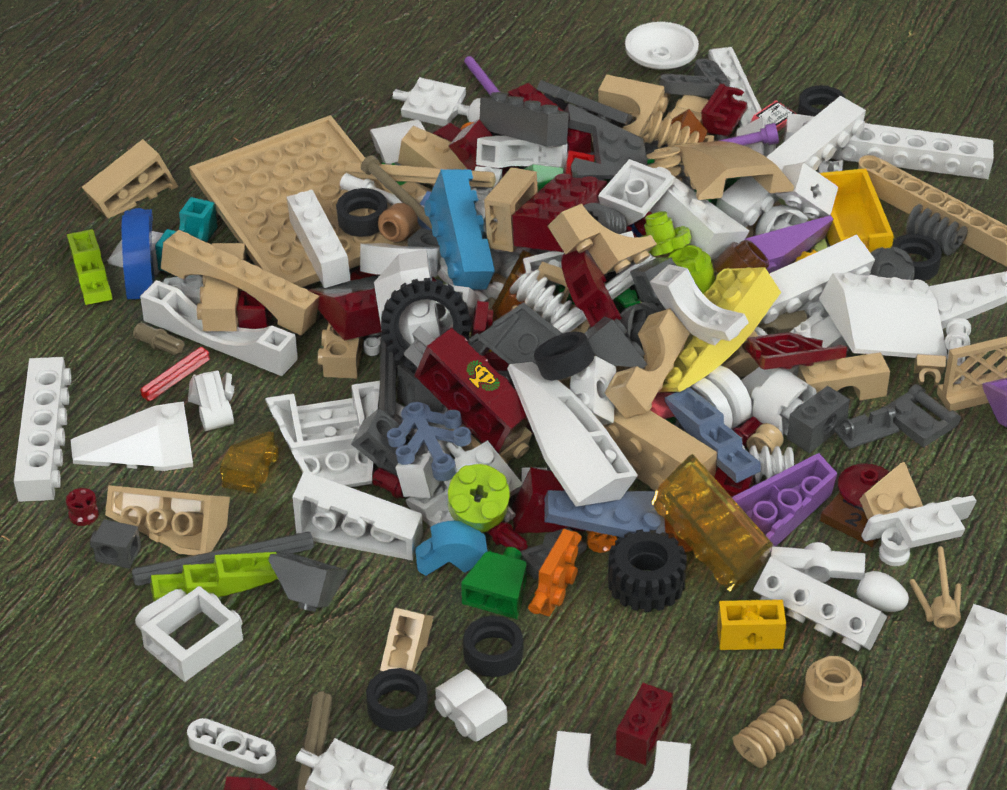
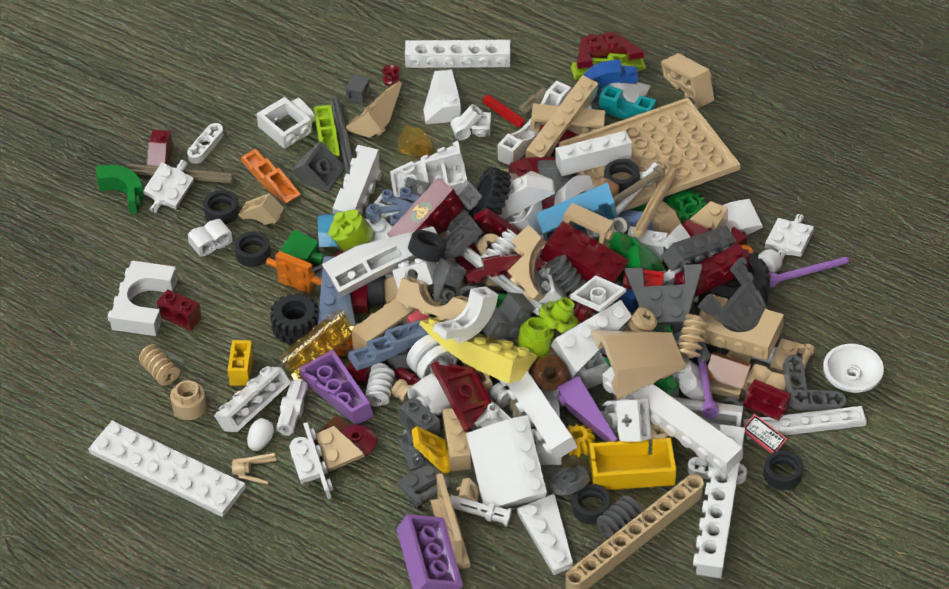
camera: 95 degrees right, 5 degrees up
none -> orange slope [241,149,301,205]
none -> yellow wing [412,426,451,475]
none -> dark red wing [577,32,644,69]

